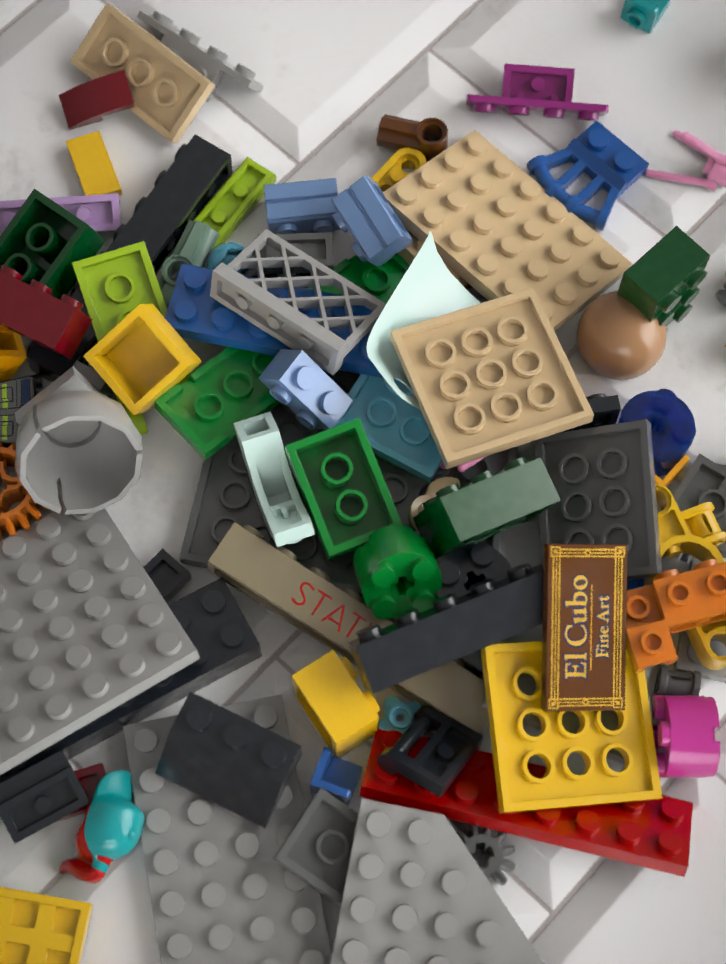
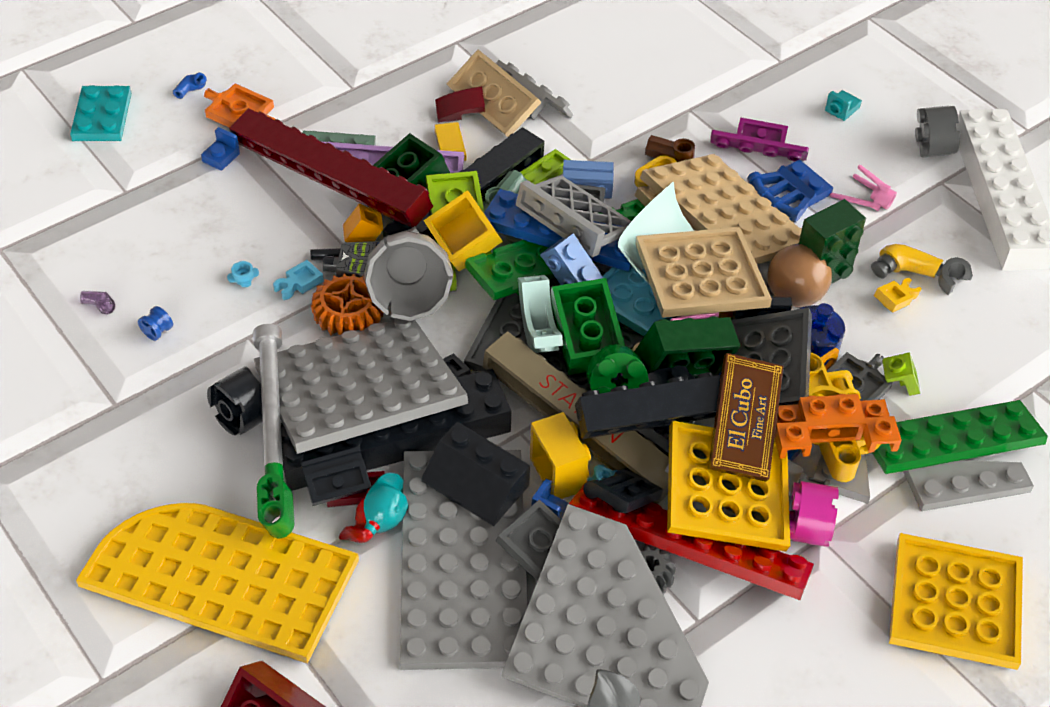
camera: 10 degrees right, 20 degrees down
medium blue brick [331,175,413,266] -> none

